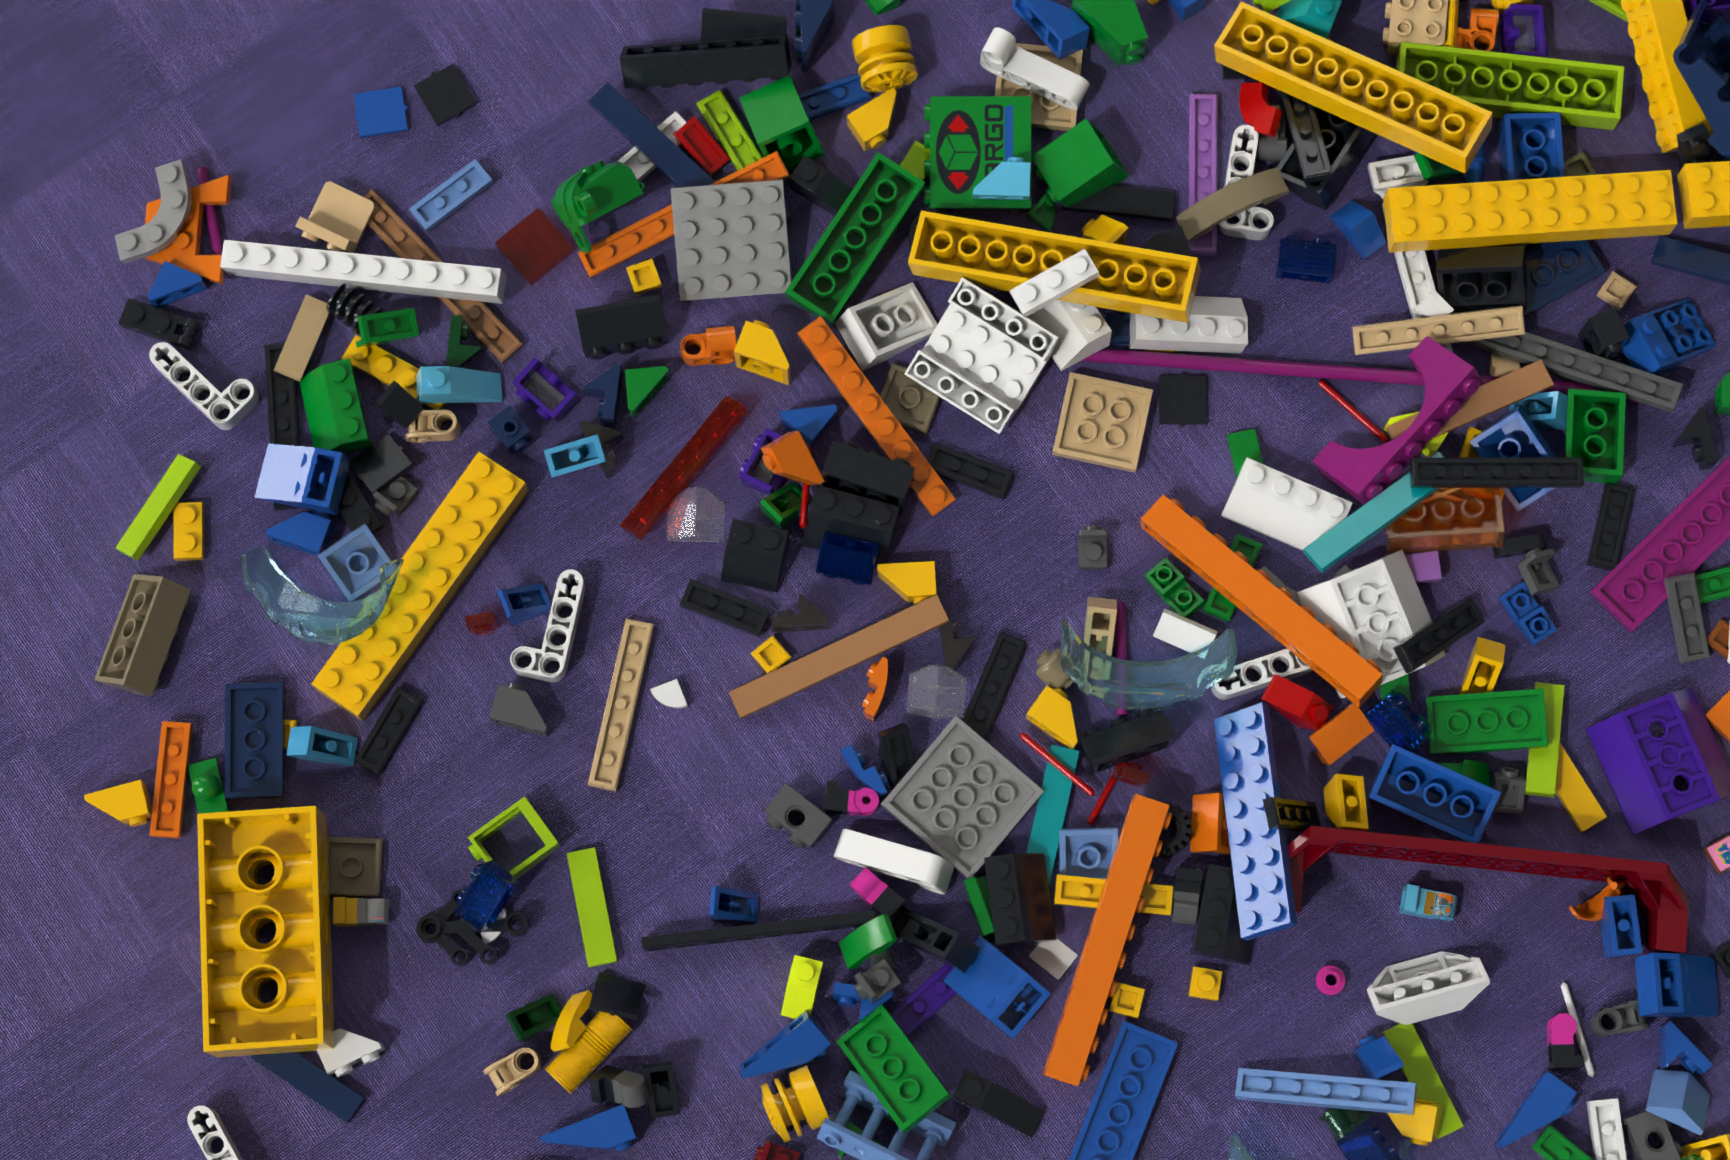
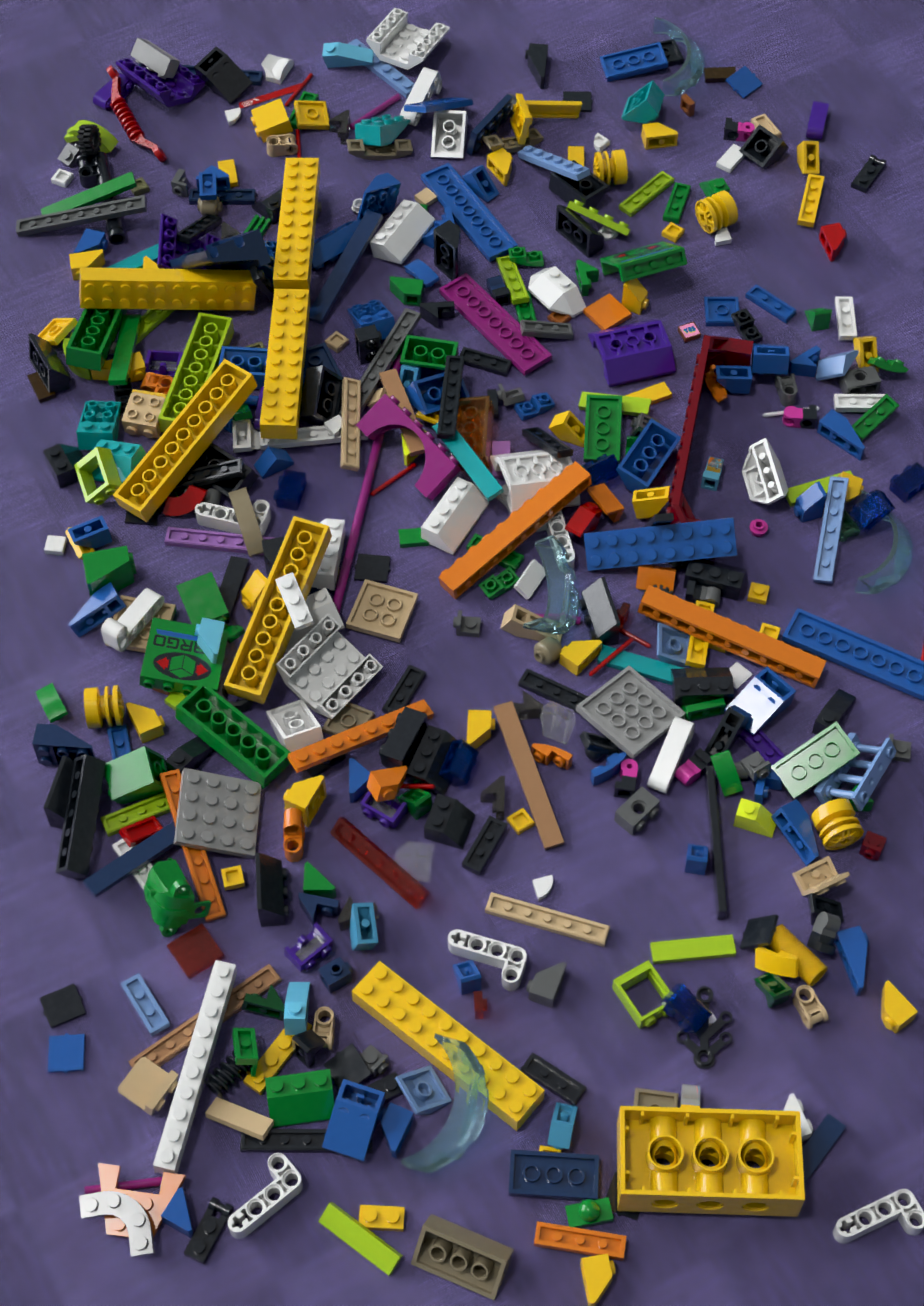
camera: 85 degrees left, 20 degrees down
none -> tan bracket [792,856,850,896]

